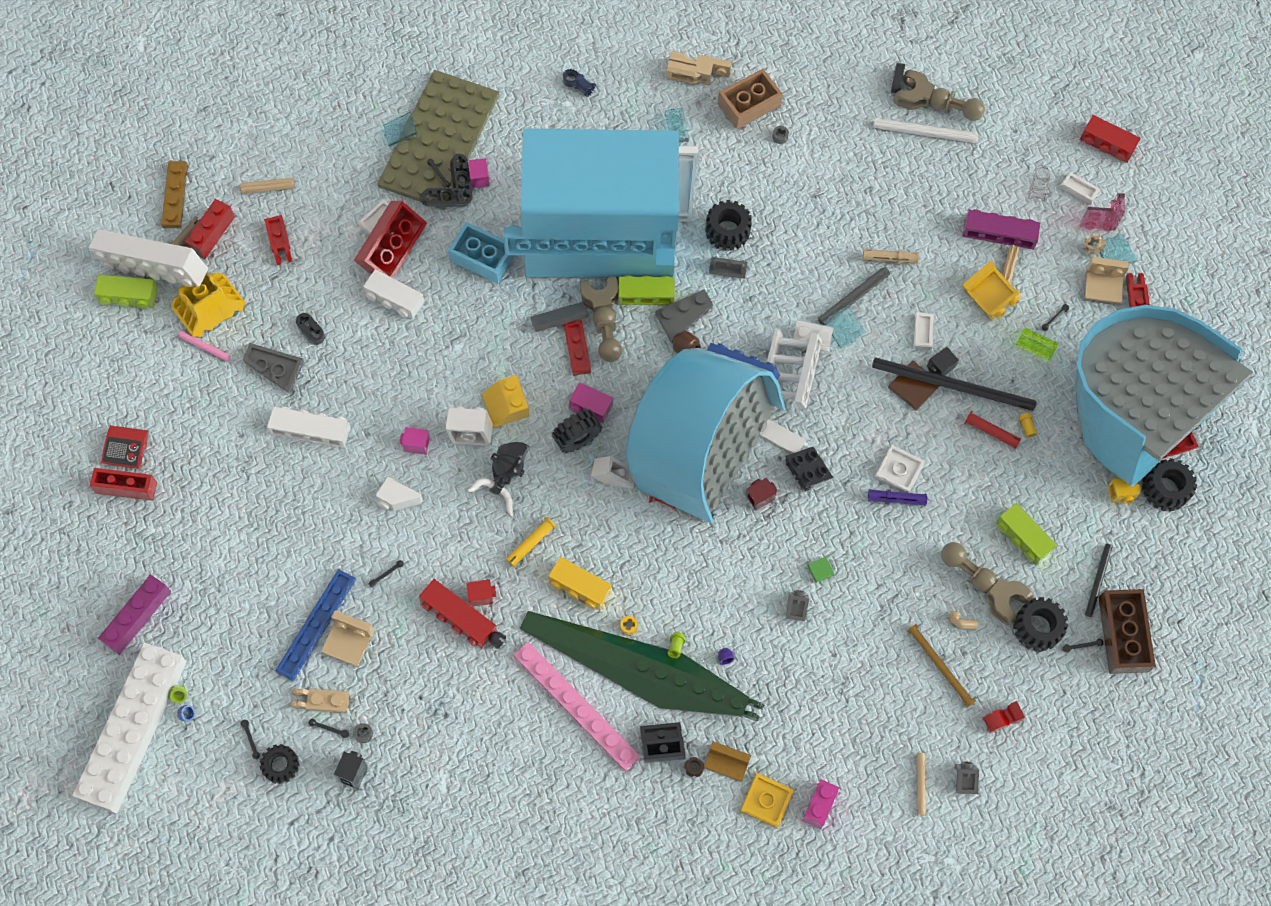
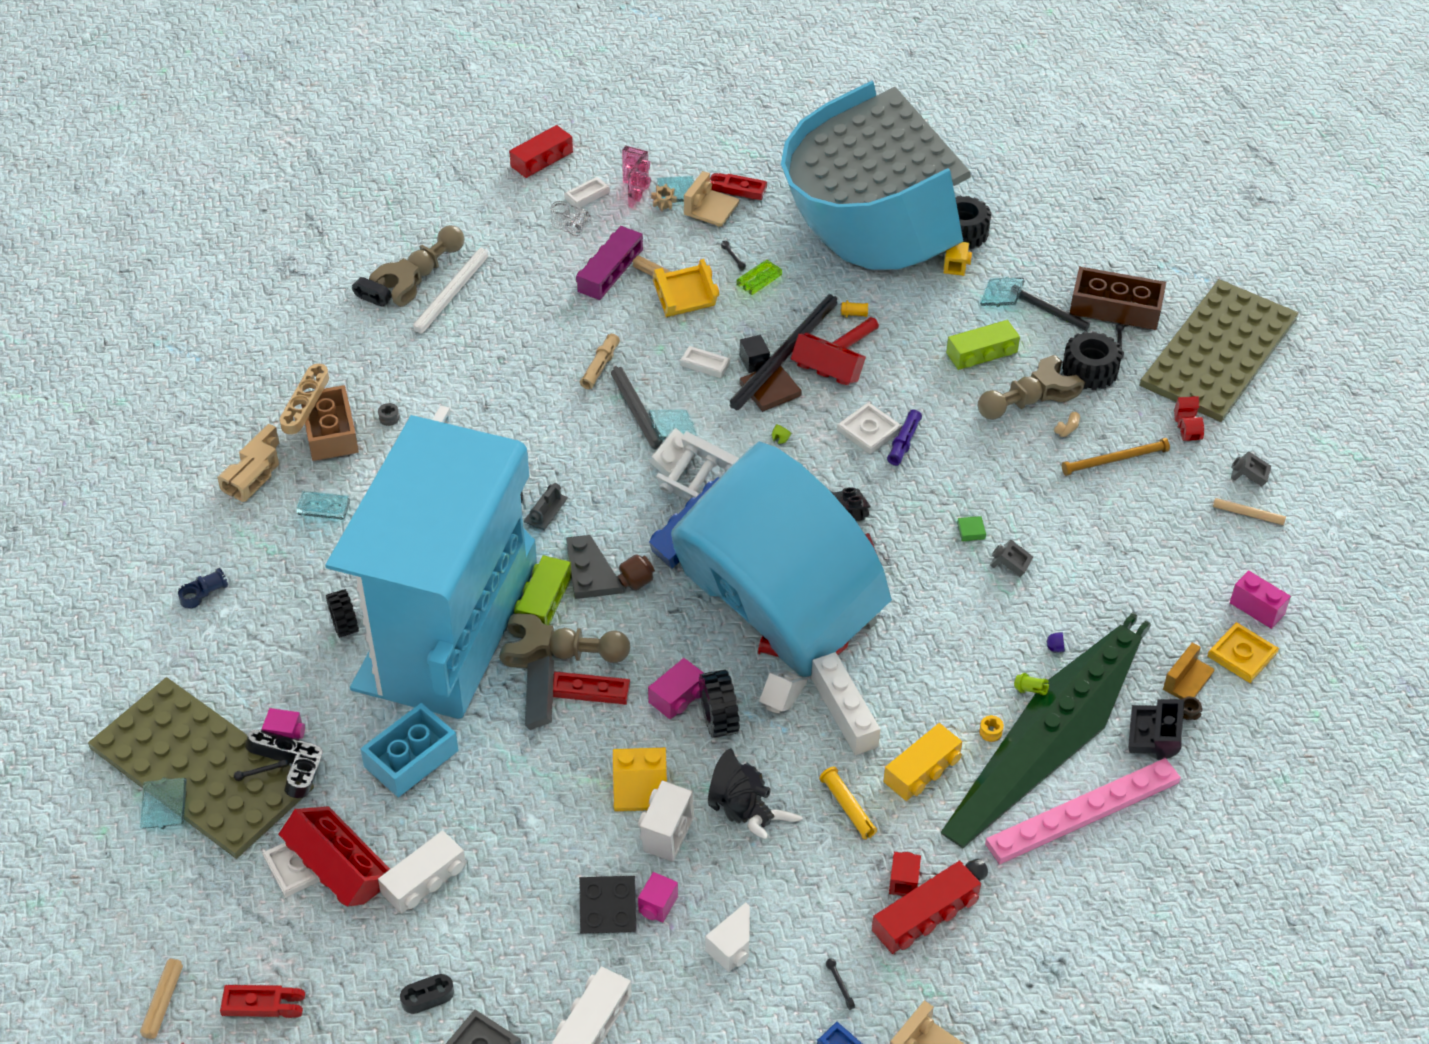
camera: 70 degrees left, 20 degrees down
none -> tan beam [279,363,329,434]
none -> black hinge [579,876,636,934]
none -> lime hinge [771,424,792,444]
none -> red brick [791,333,866,385]
none -> white brick [811,652,881,756]
none -> clear light blue piece [980,277,1025,307]
none -> olive plate [1139,279,1299,422]

